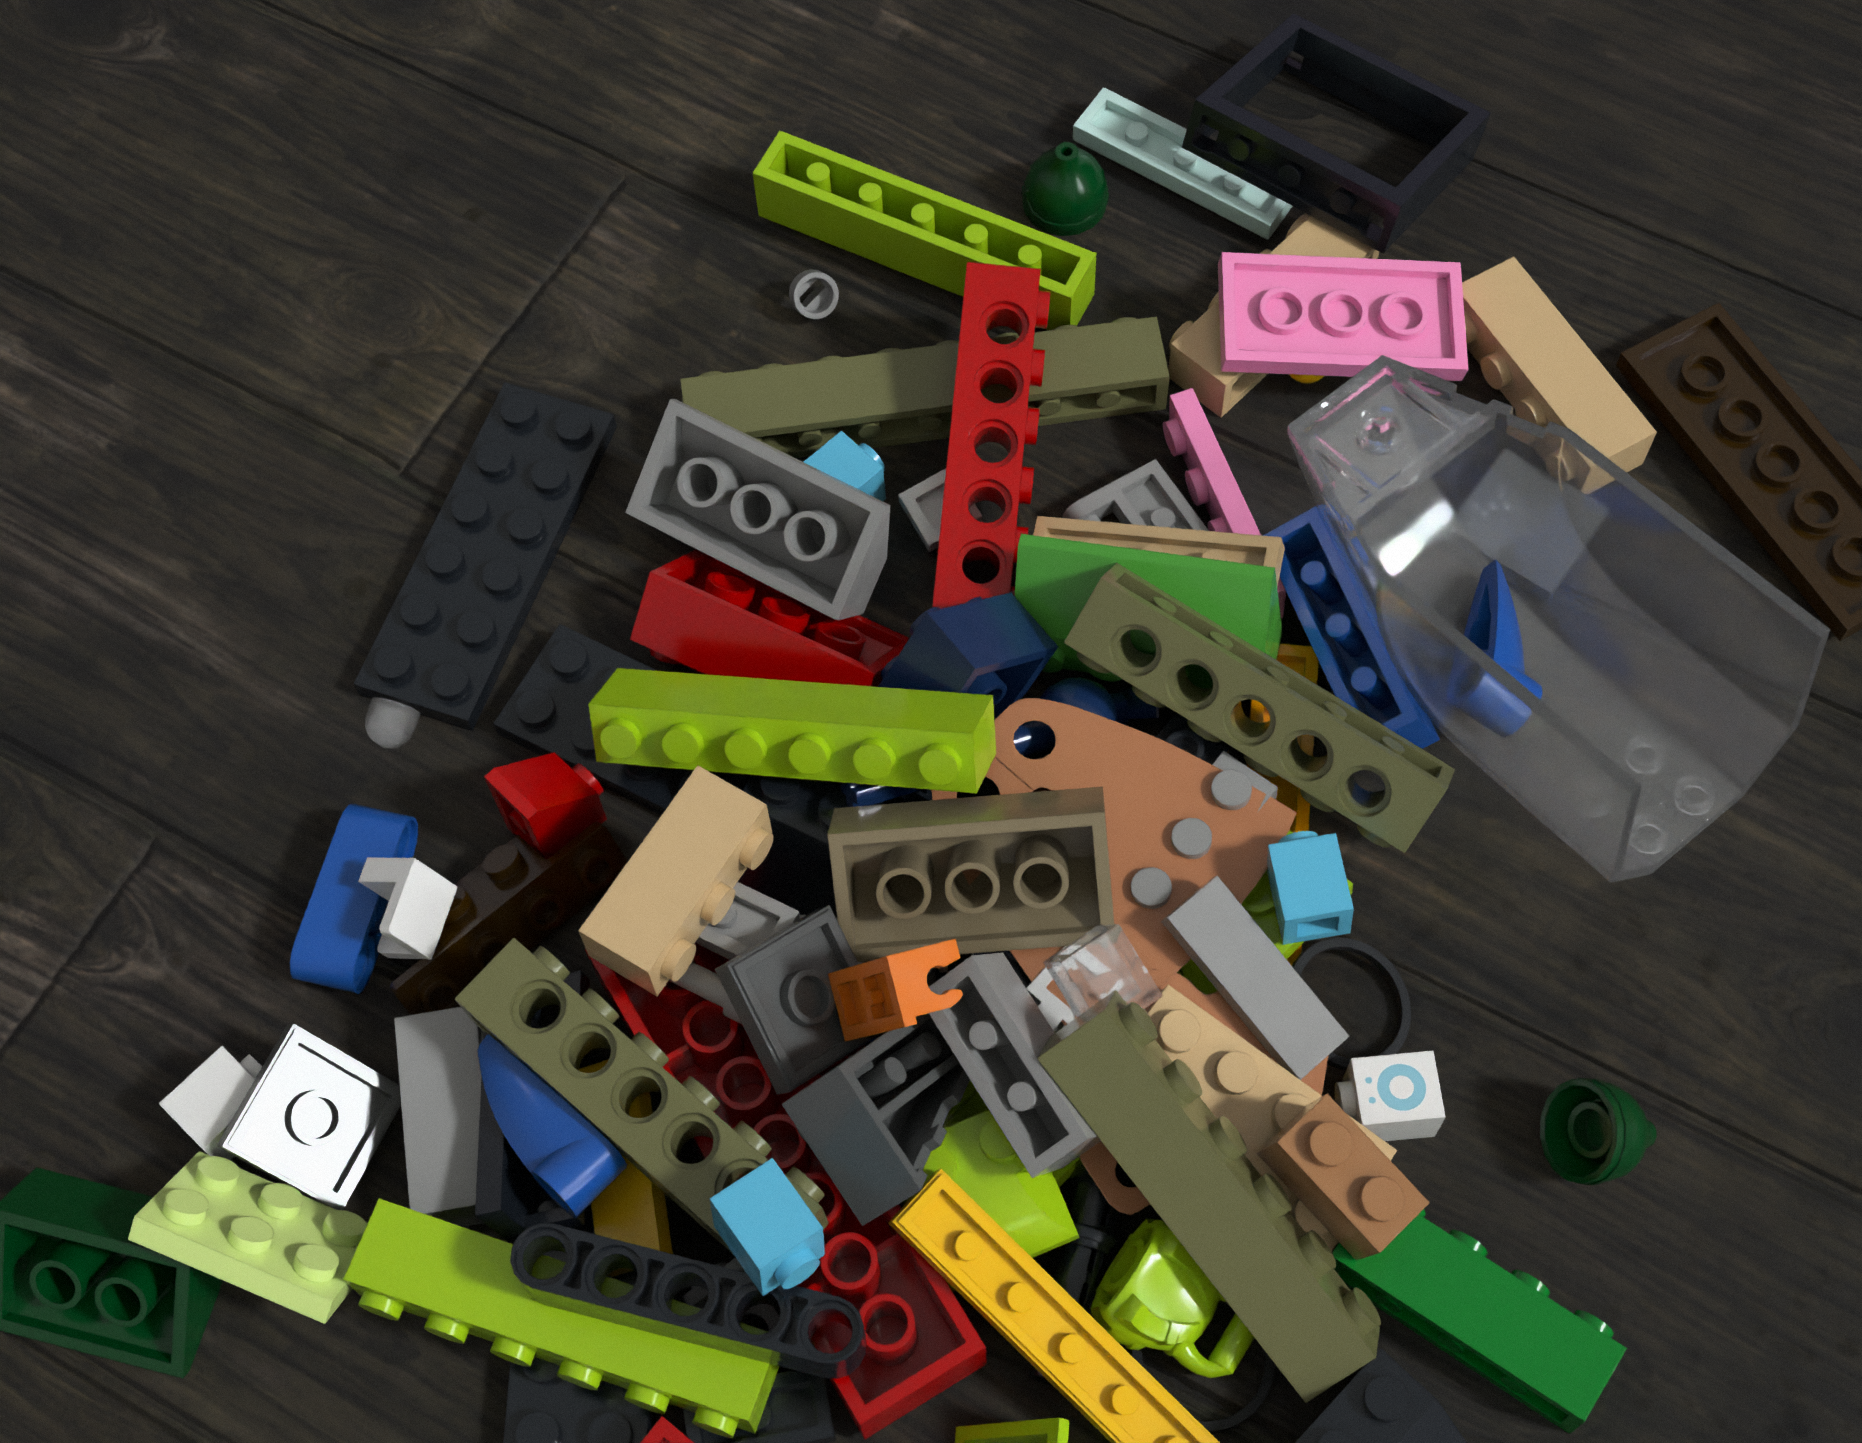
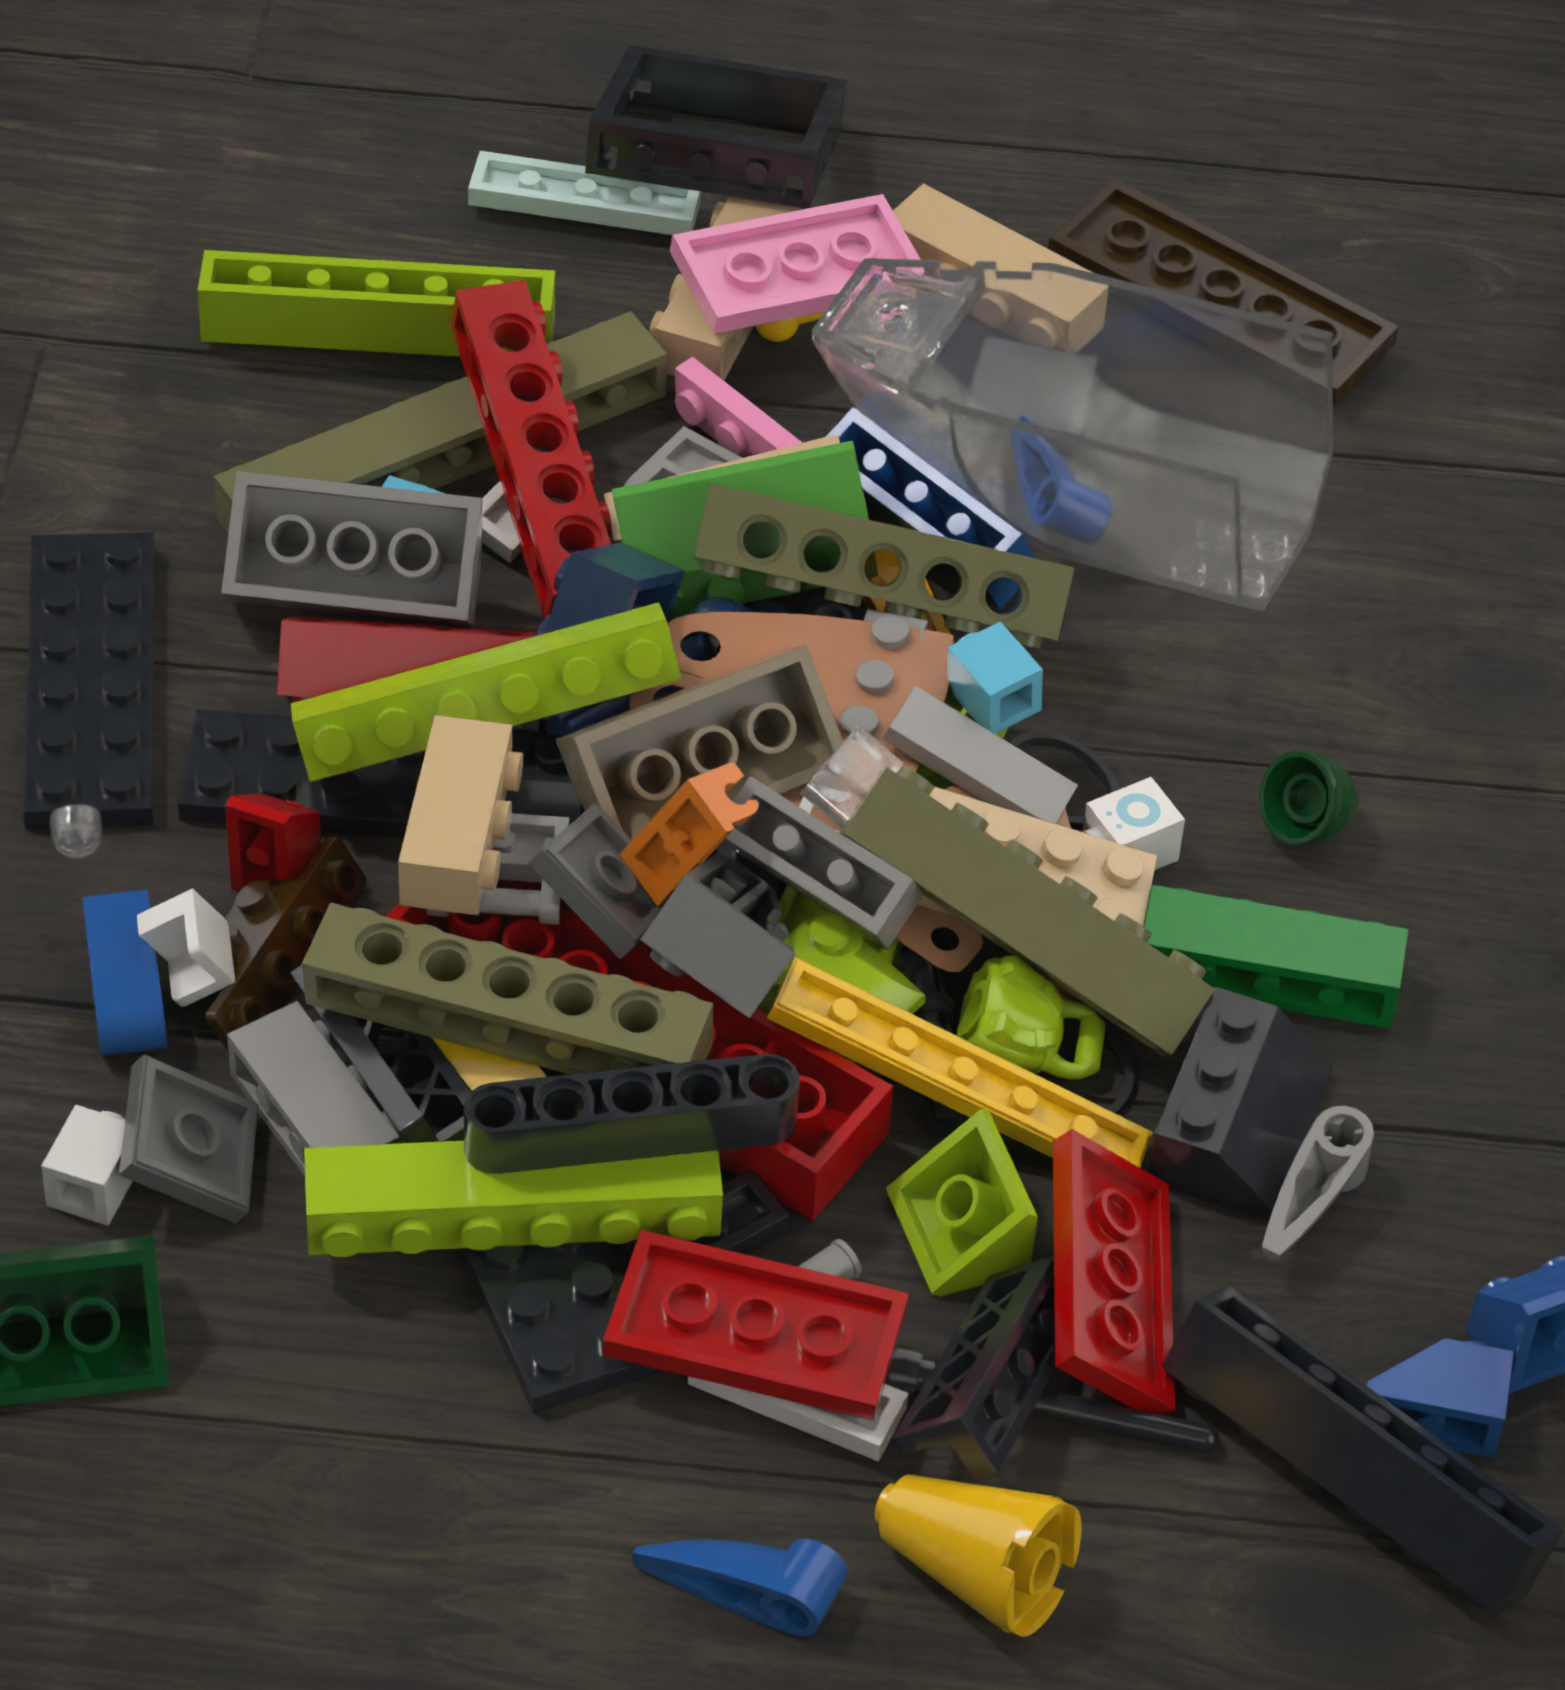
camera: 30 degrees left, 15 degrees down
yellowish green plate [128,1151,368,1324] -> none
blue piece [477,1034,628,1218] -> none
medium azure brick [709,1158,825,1296] -> none
light grey hinge [789,270,839,319] -> none
dark green helmet [1021,142,1109,236] -> none
medium nougat brick [1257,1093,1430,1260] -> none

